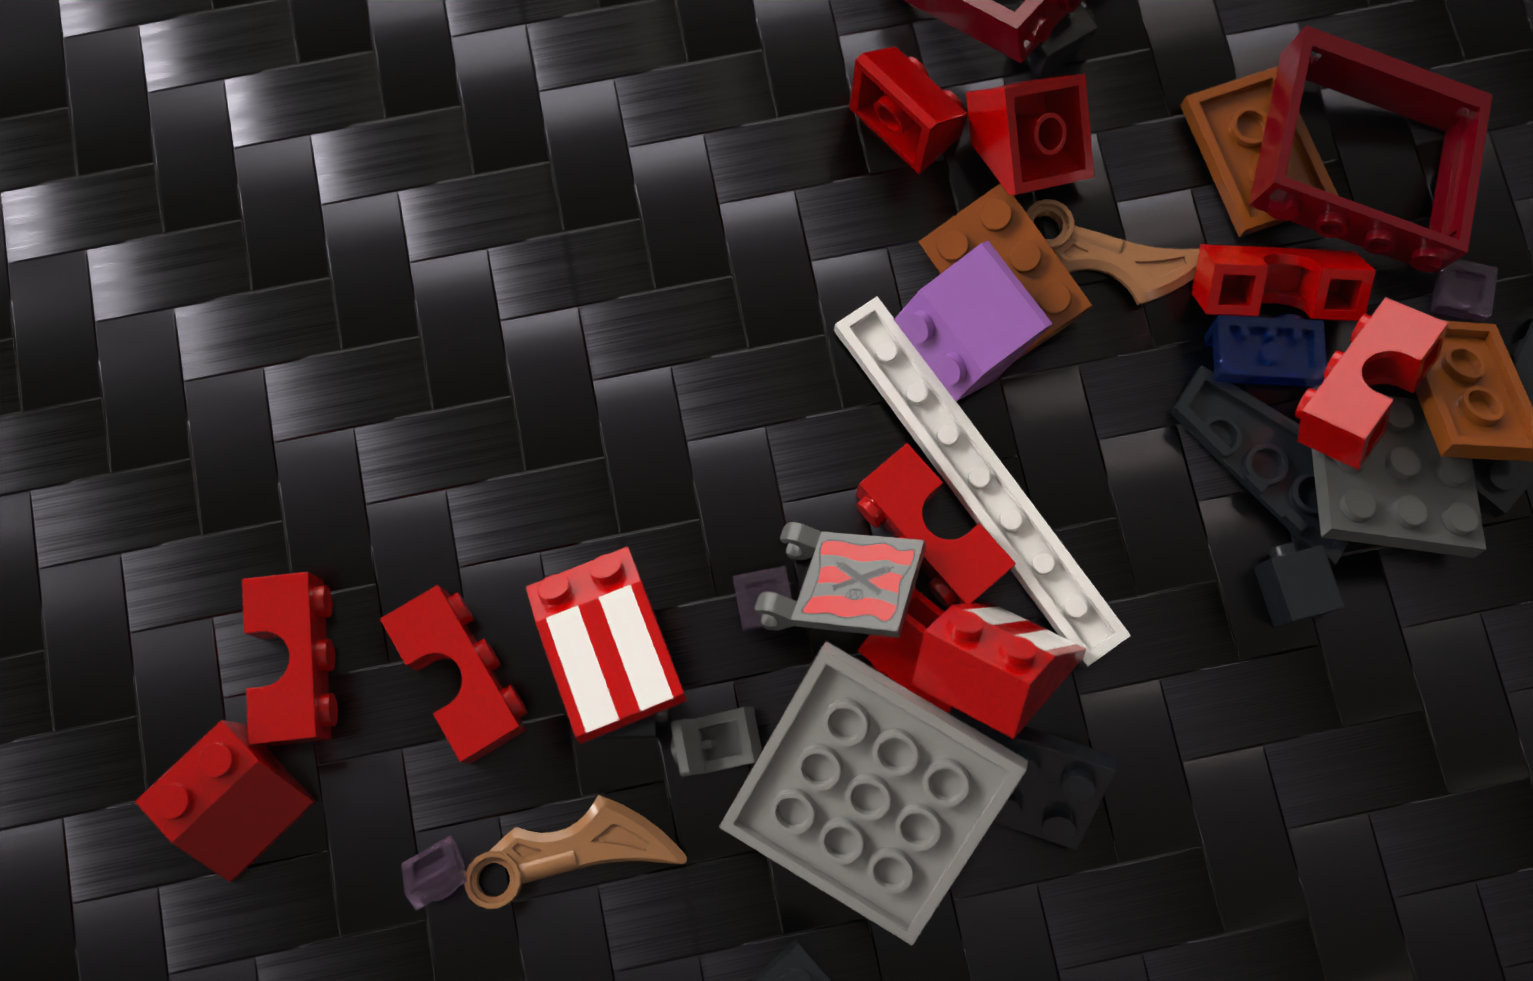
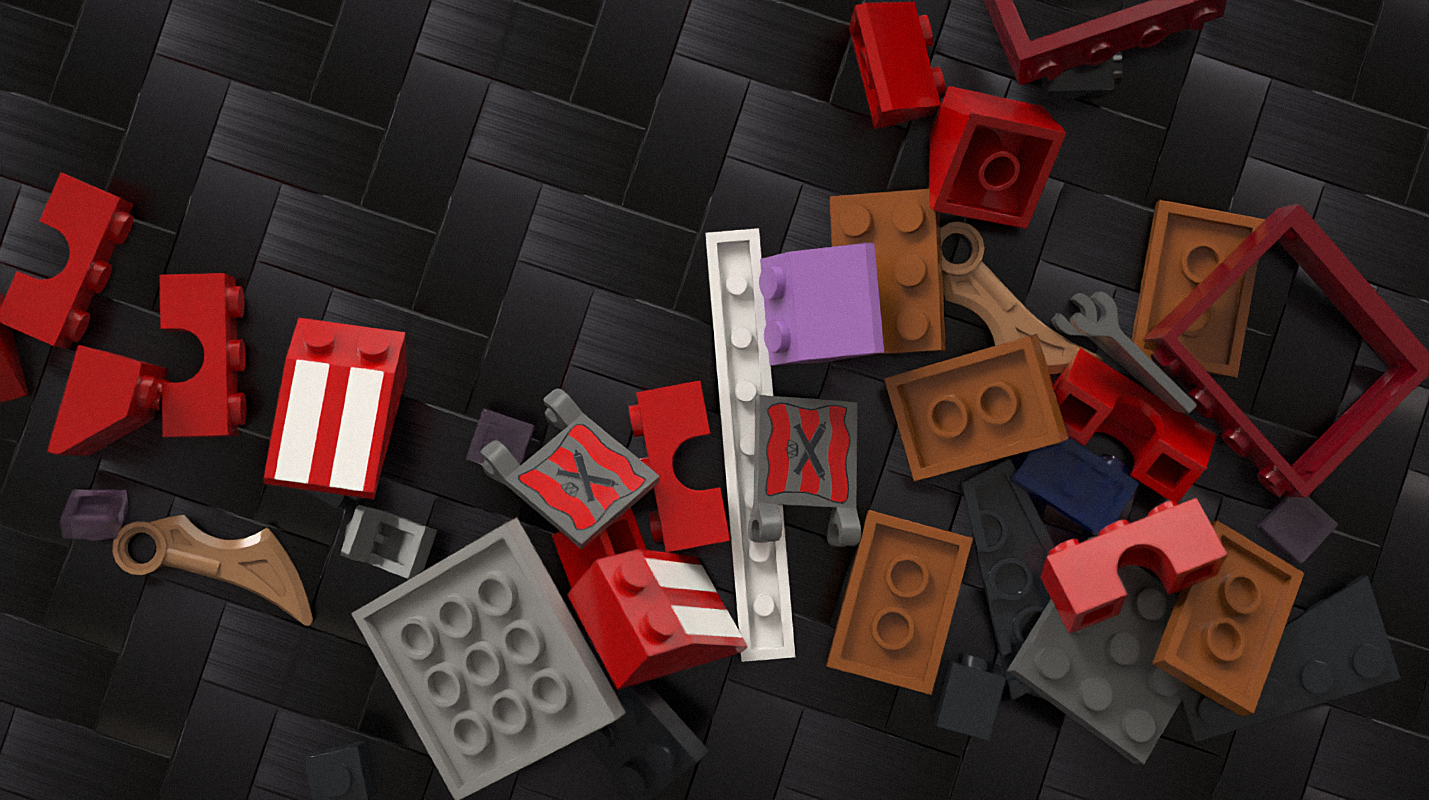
camera: 35 degrees right, 10 degrees up
none -> red slope [47,345,171,456]
none -> flag [748,395,861,547]
none -> dark orange plate [826,510,973,695]
none -> dark orange plate [884,334,1068,481]
none -> dark grey flag [1051,292,1197,413]

